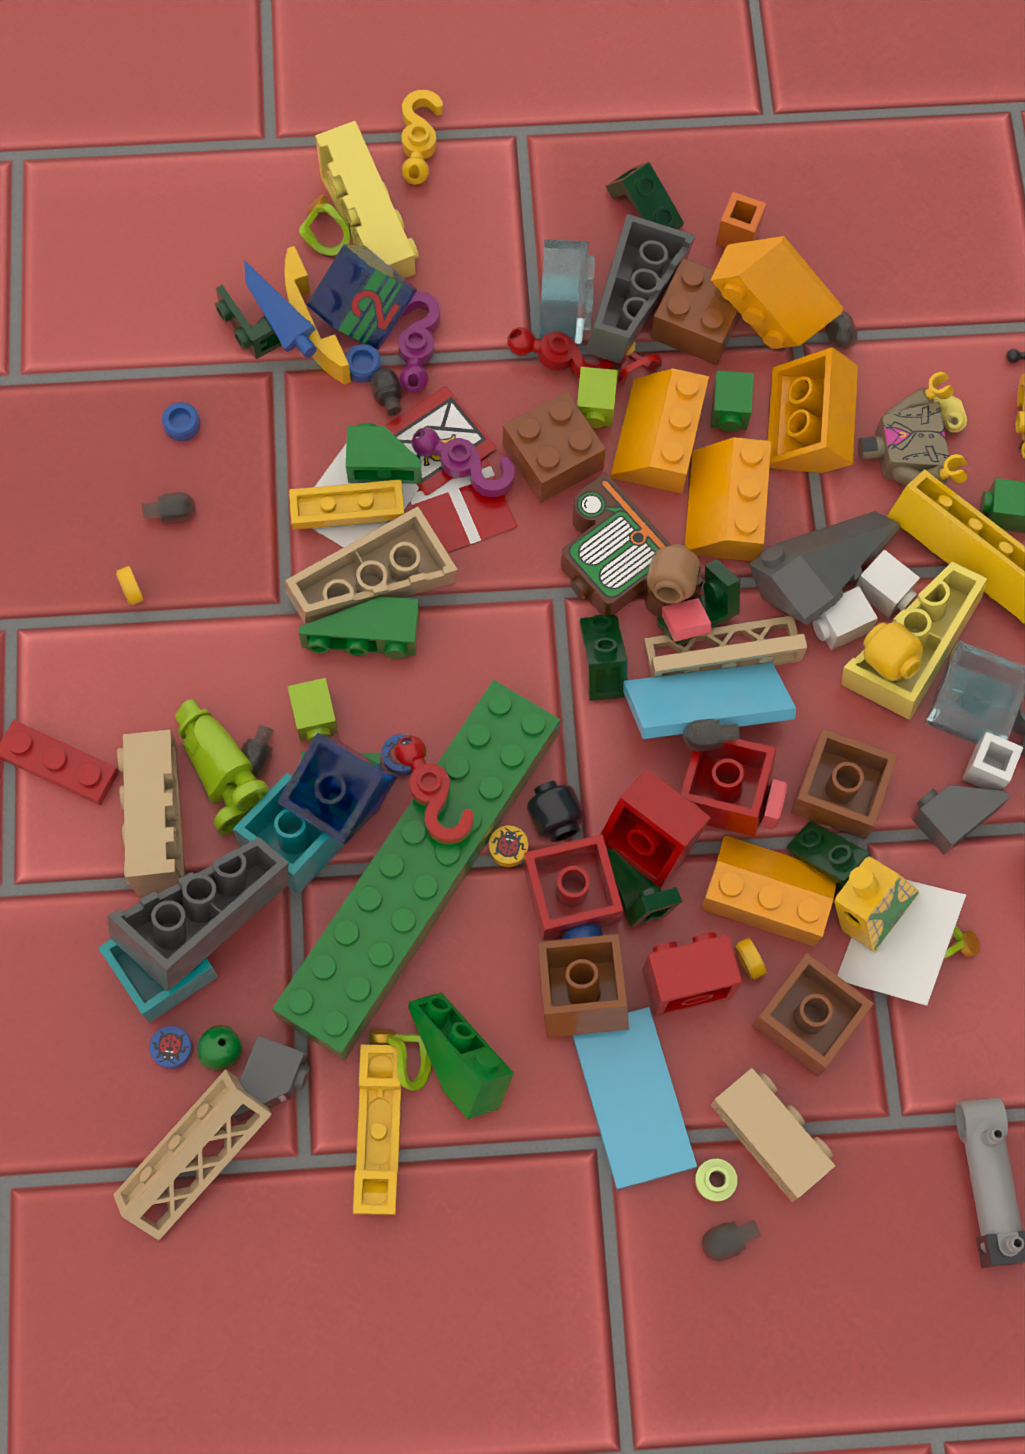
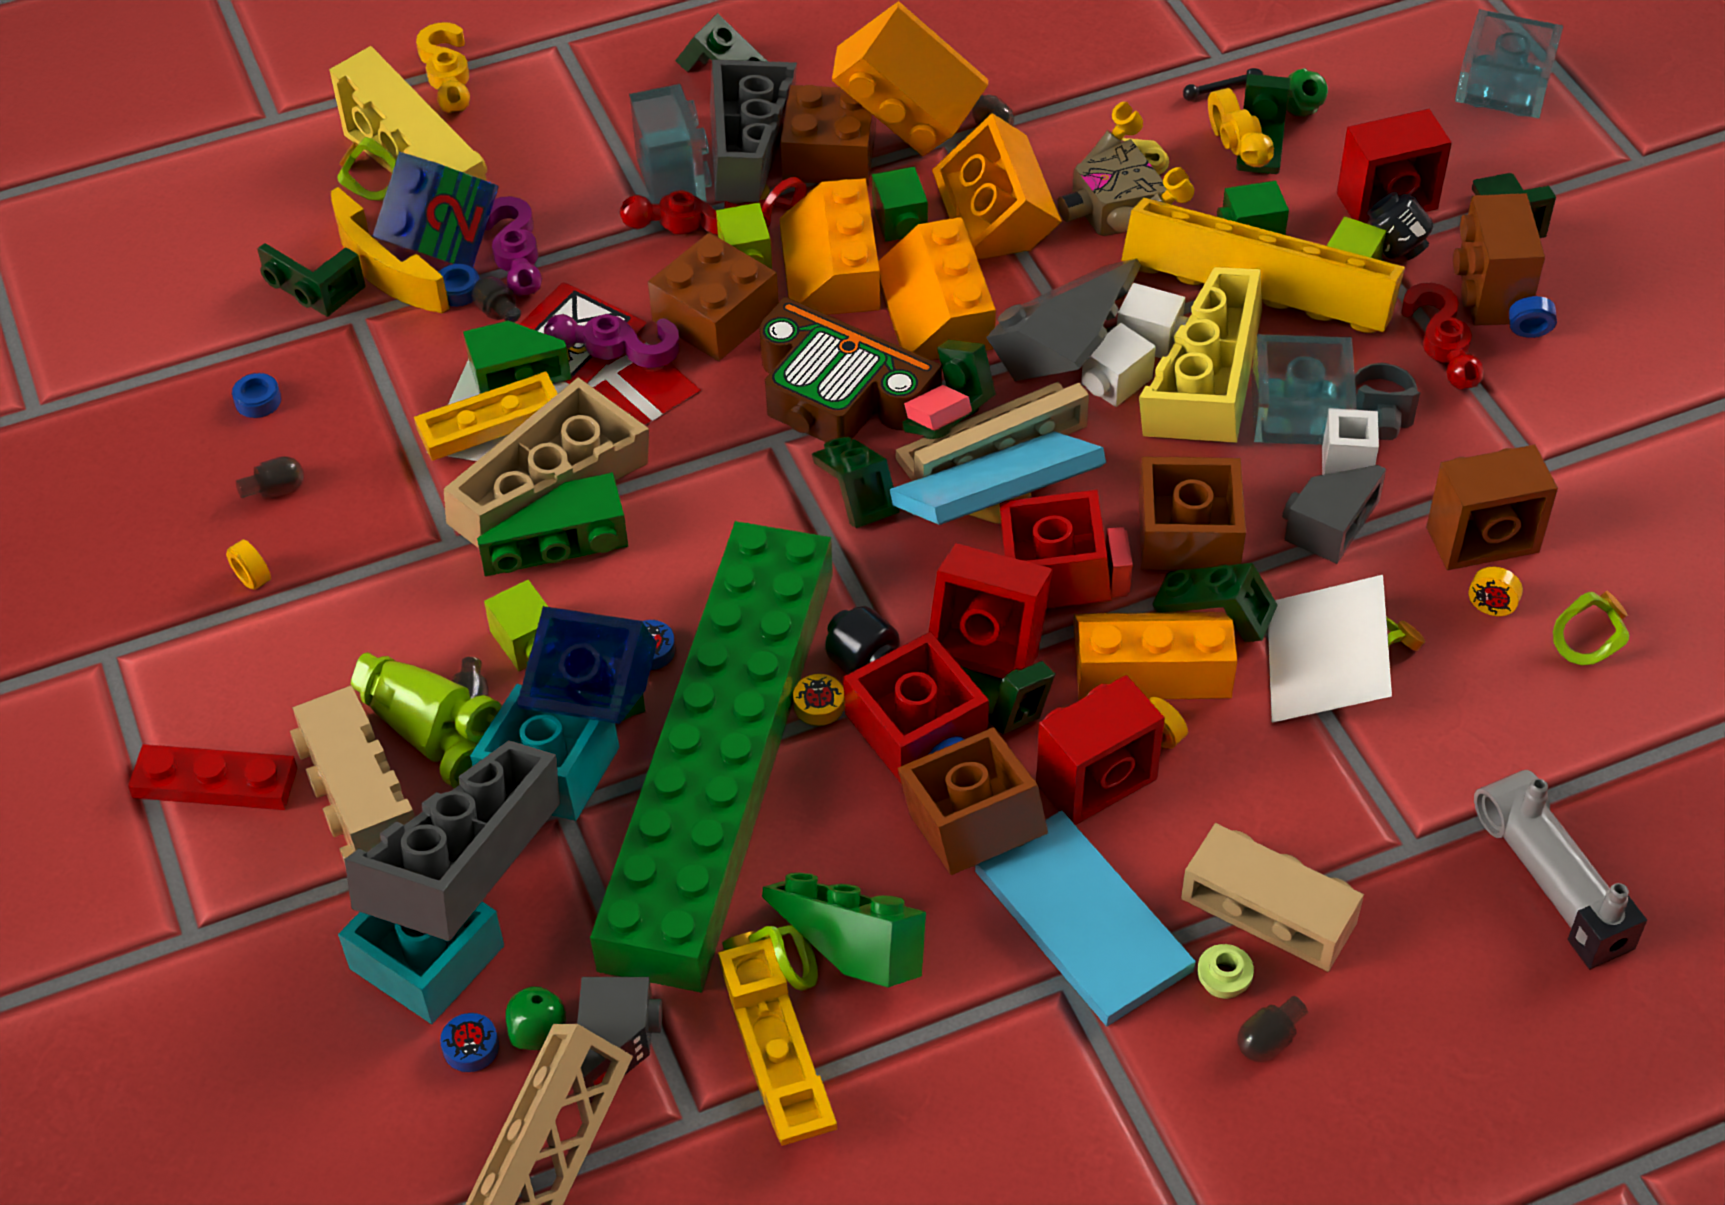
camera: 15 degrees left, 20 degrees down
blue bar [244,260,317,358] -> none
red piece [394,735,473,844] -> none
medium nougat head [647,544,701,604] -> none
clear smoke cylinder [683,718,739,752] -> none
orange brick [716,192,767,248] -> none
dark orange brick [752,953,874,1076] -> none
yellow torso [834,856,920,952] -> none
yellow head [863,622,923,681] -> none

